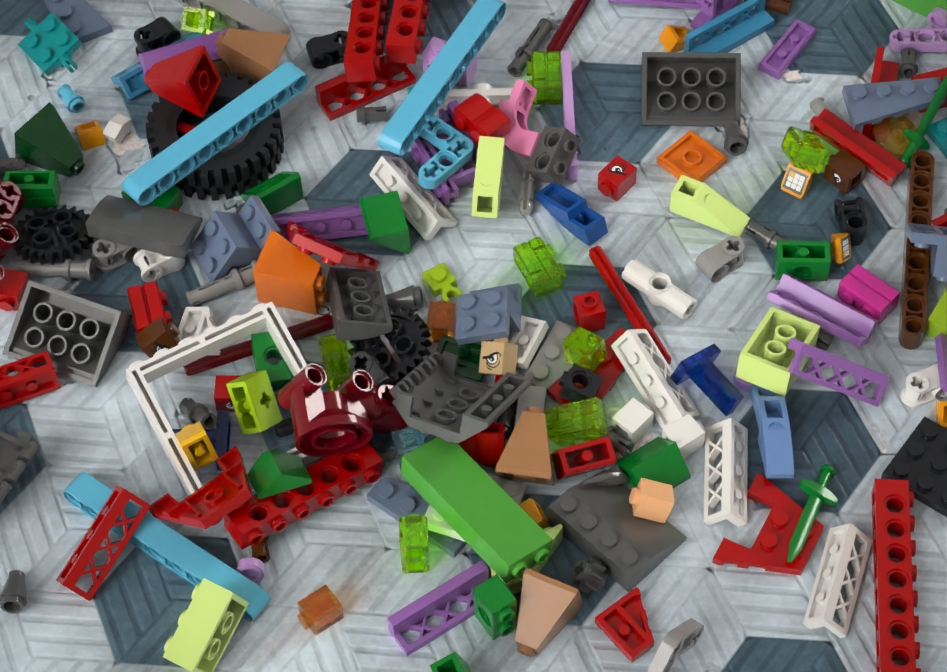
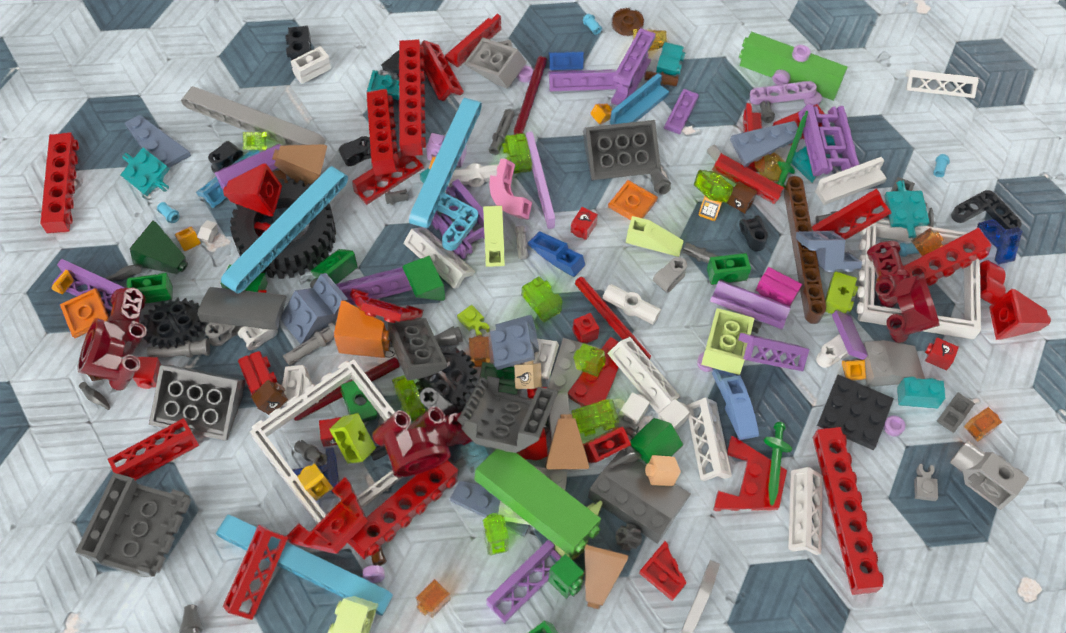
camera: 15 degrees left, 5 degrees up
green slope [248,449,312,500] -> none
red brick [454,93,510,143] -> none
light orange slope [519,498,550,529] -> none
dark grey brick [525,126,581,185] -> none
black brick [558,364,603,410] -> none
clear blue bracket [670,344,744,416] -> none
light orange slope [830,233,851,264] -> none

